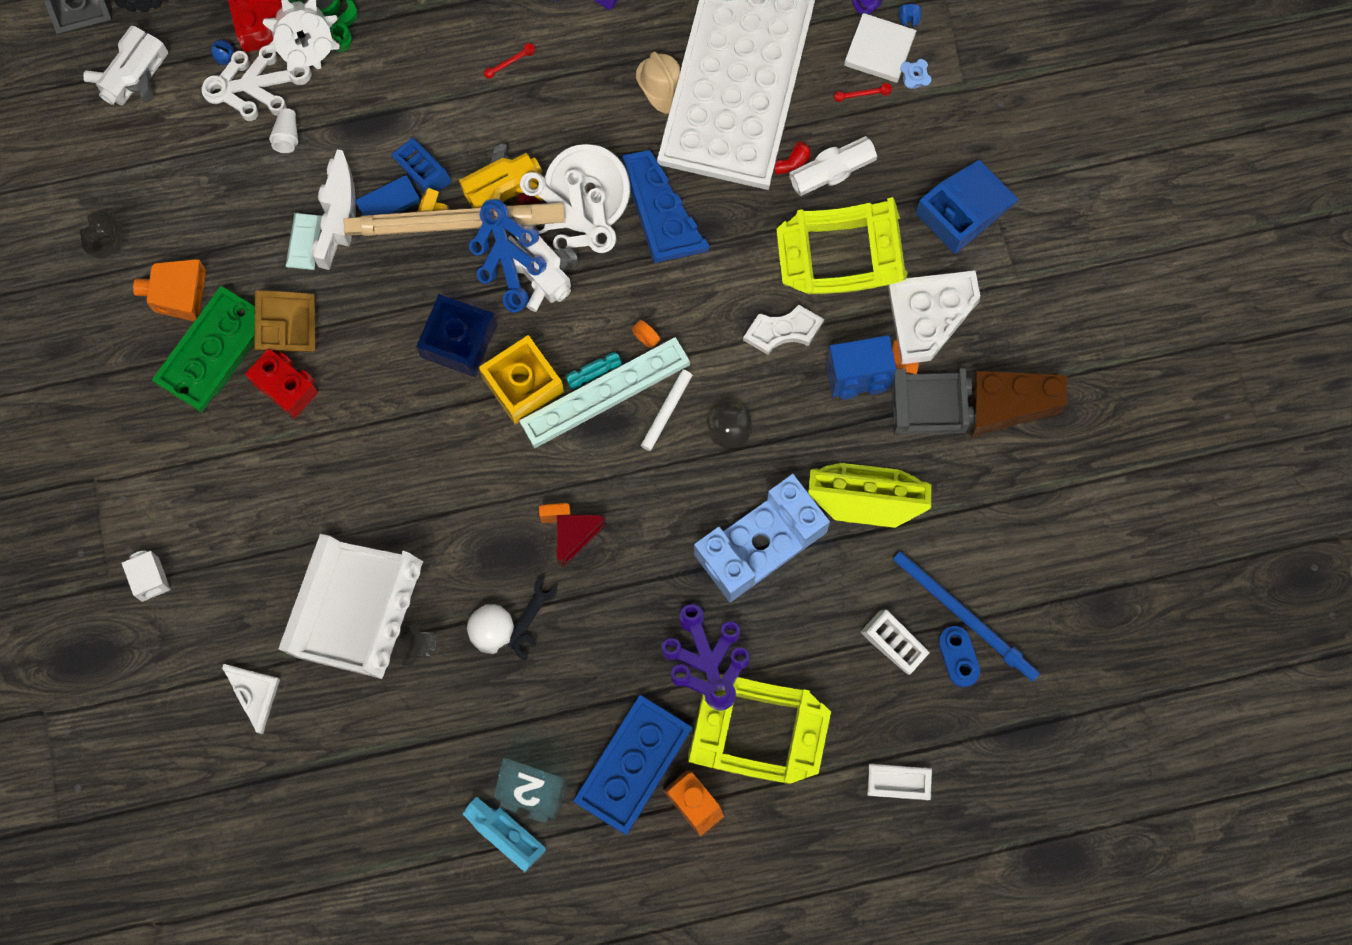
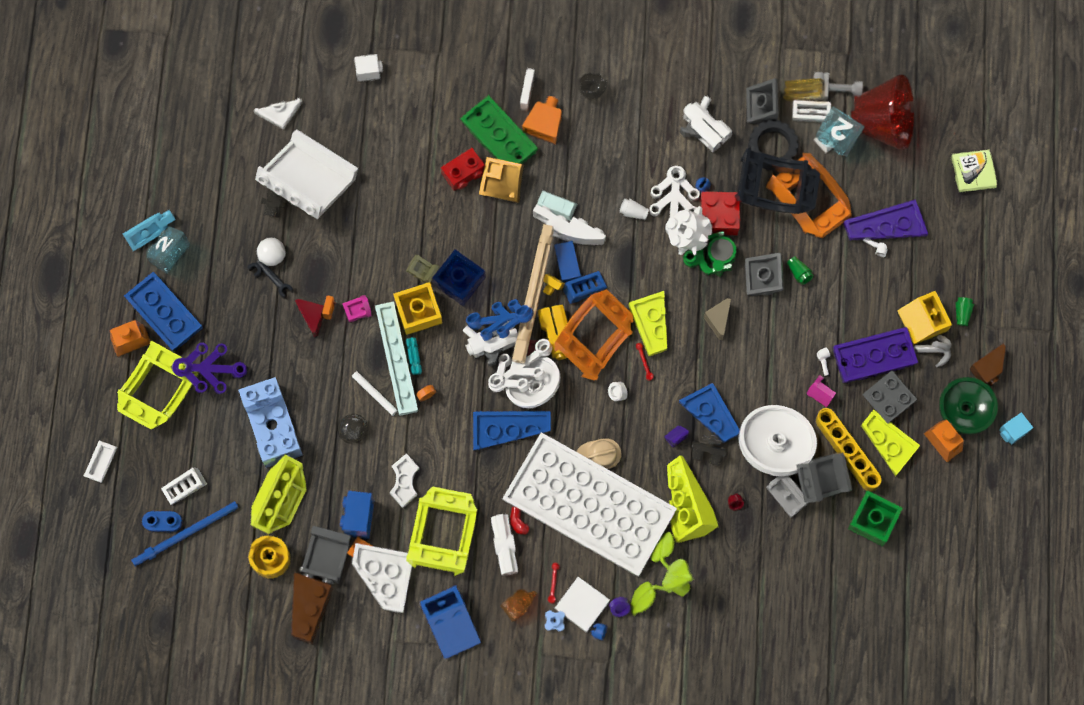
camera: 105 degrees right, 0 degrees up
none -> yellow brick [249,536,290,579]
none -> dark pink tile [342,295,372,323]
none -> olive bracket [406,255,439,283]
none -> clear orange piece [500,589,537,622]
none -> white tile [520,69,534,111]
none -> orange wedge [555,289,633,381]
none -> white tile [608,382,628,401]
none -> neon yellow wing [628,291,667,356]

